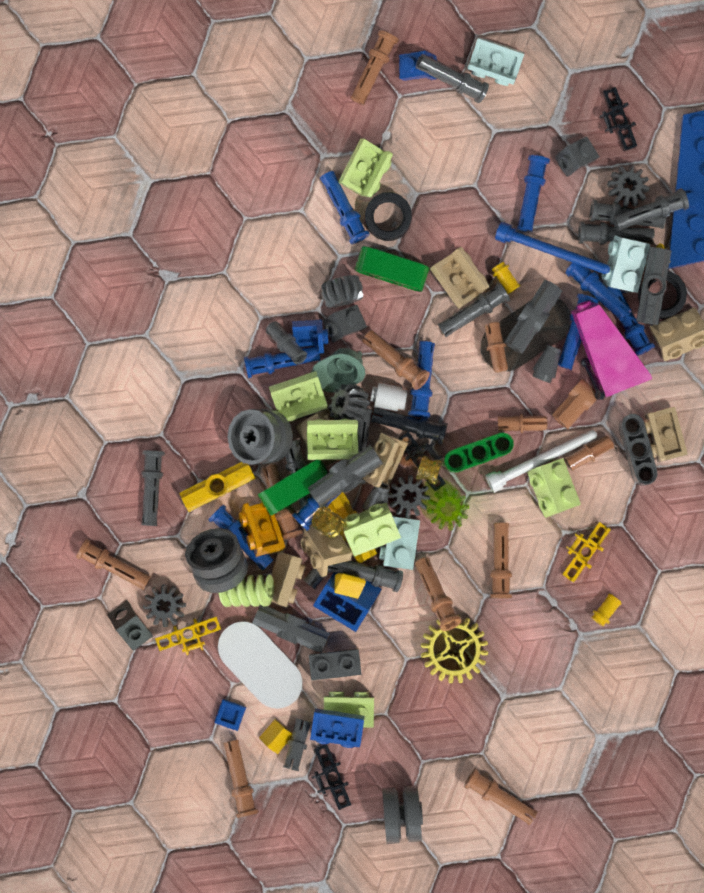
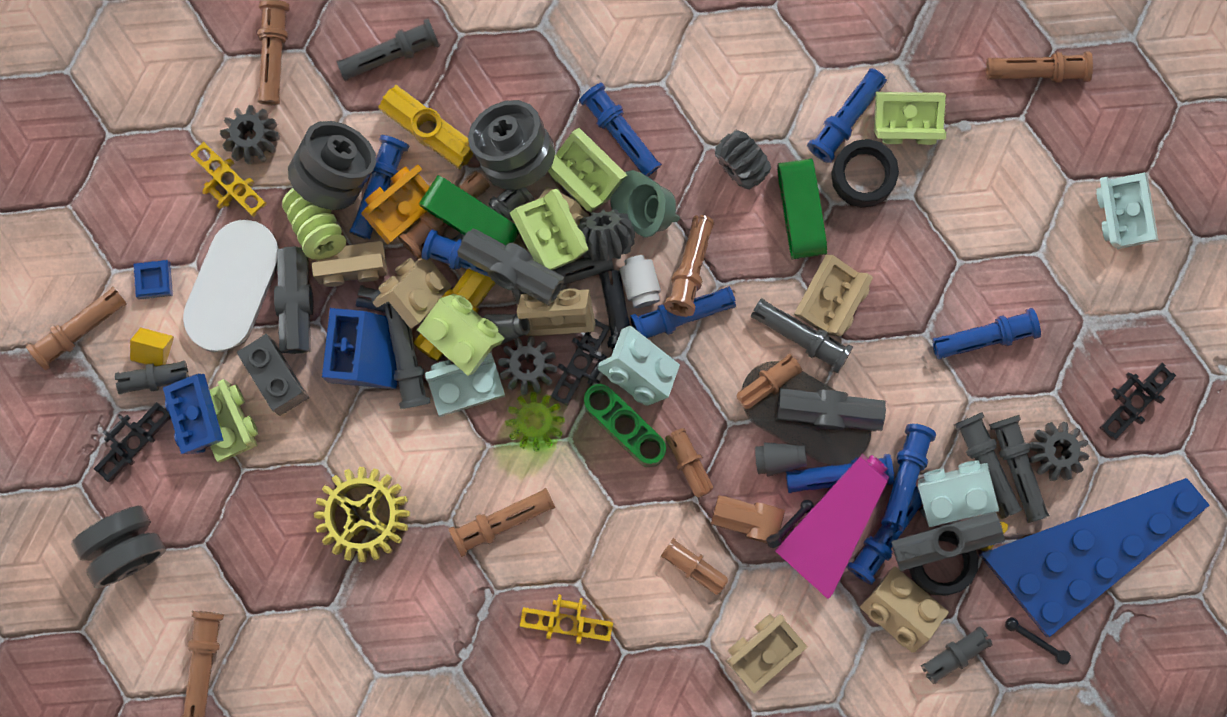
camera: 60 degrees right, 5 degrees down
pearl dark grey bracket [108,600,153,651] -> none
dark grey pin [265,321,307,365] -> none
blue bracket [292,319,329,353] -> none
clear yellow wheel [312,507,344,538] -> none
dark grey bracket [323,305,367,343] -> none
yellow slope [334,573,366,599] -> none
blue bracket [399,51,438,81] -> none
dark grey pin [415,54,489,103] -> none
nougat pin [415,557,461,631] -> none
clear yellow wheel [416,455,442,485] -> none
white piece [485,430,597,493] -> none
yellow pin [492,262,520,294] -> none
blue piece [495,221,610,274] -> none
yellowish green bracket [528,458,581,518] -> none
dark grey bracket [555,137,600,177] -> none
yellow pin [591,593,622,627] -> none
dark grey pin [612,188,689,231] -> none
dark grey beam [619,414,658,486] -> none
none -> light aqua bracket [597,326,680,406]

